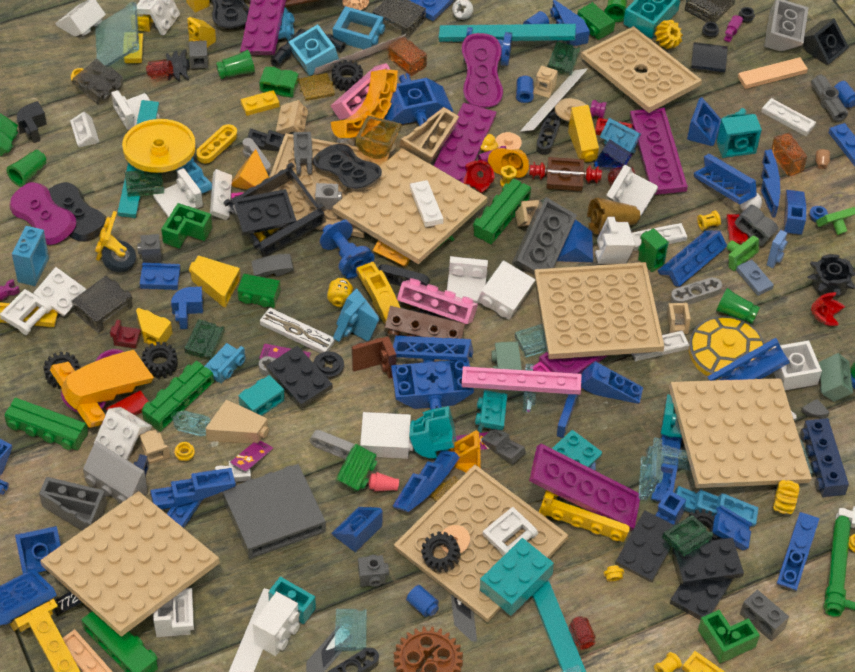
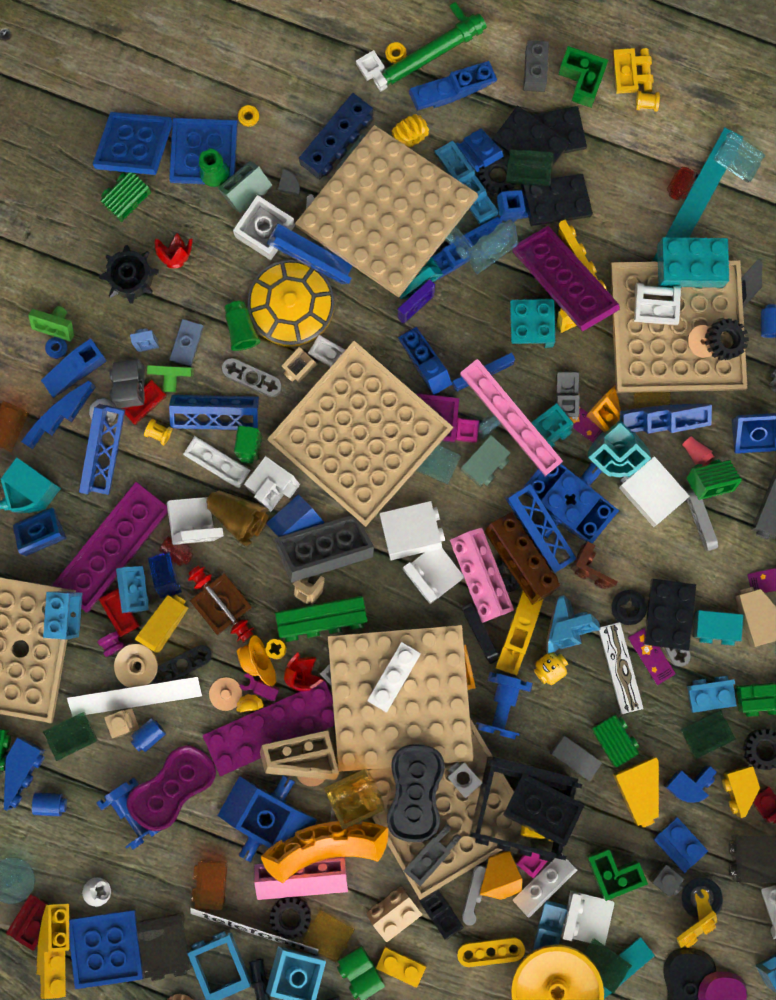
camera: 130 degrees left, 30 degrees up
teal tile [439,24,576,42] -> none
yellow plate [603,565,624,582] -> none
none -> dark azure window [43,591,82,640]
none -> dark purple tile [398,280,435,324]

